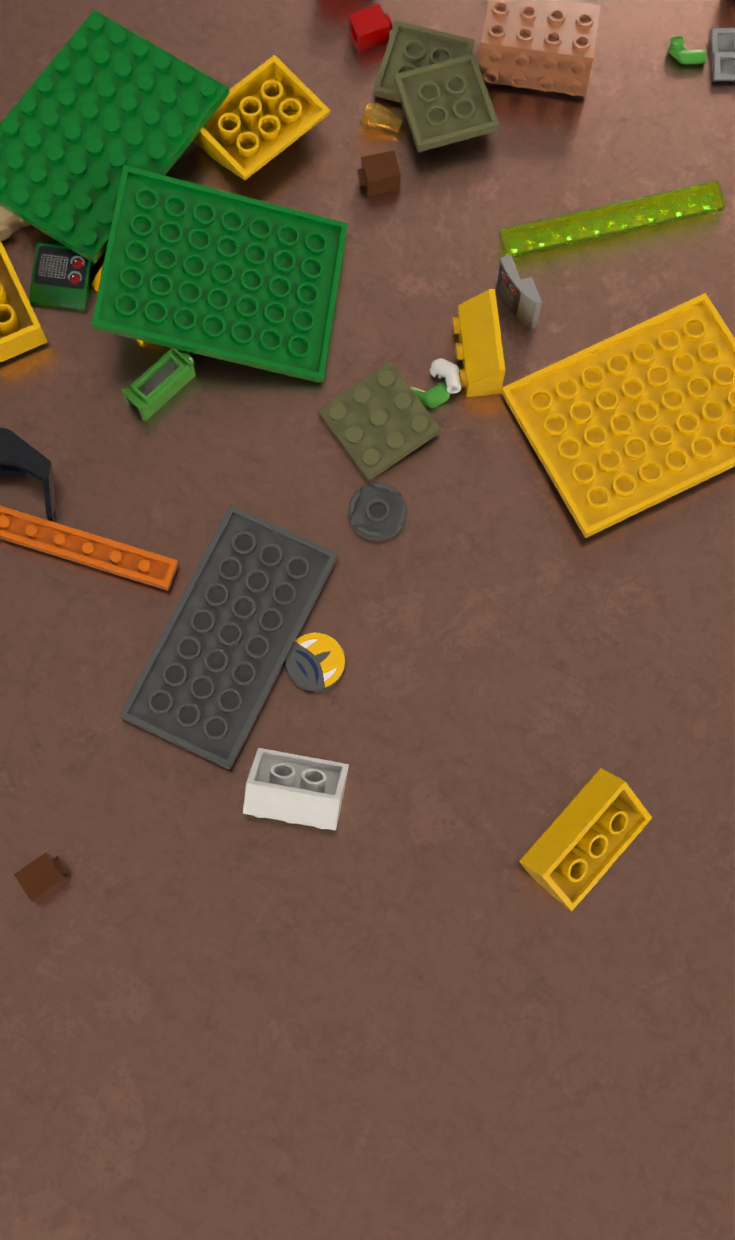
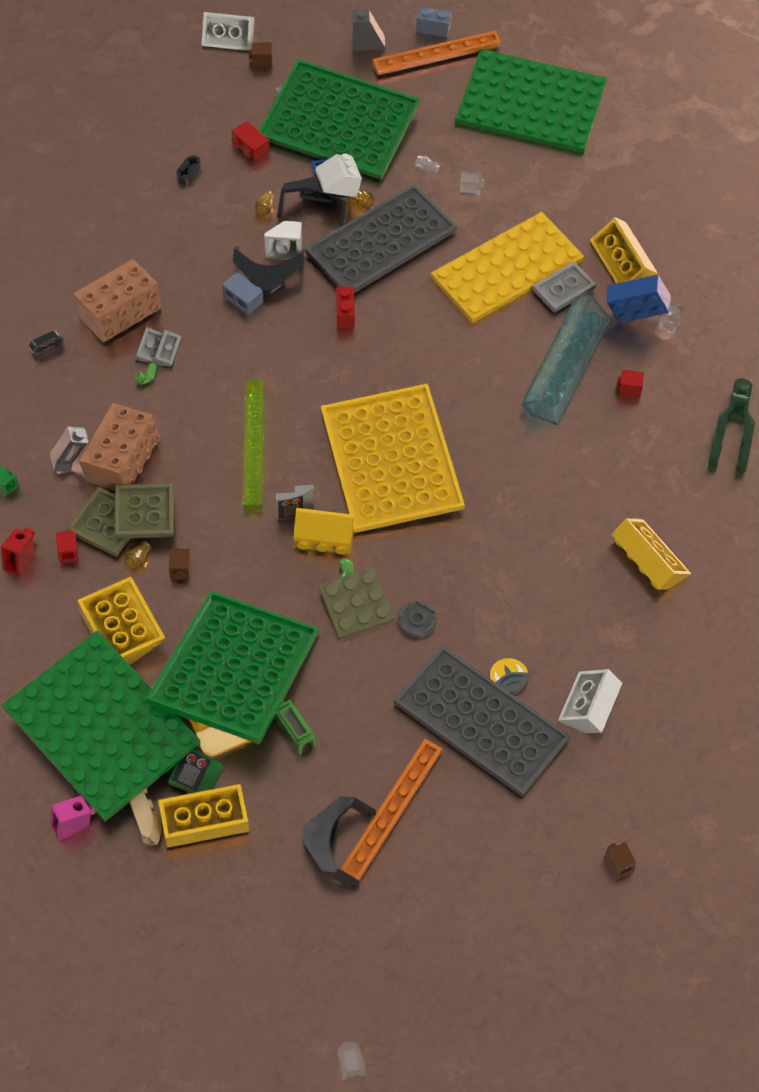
camera: 80 degrees left, 15 degrees down
white arm [430,358,461,394] -> none

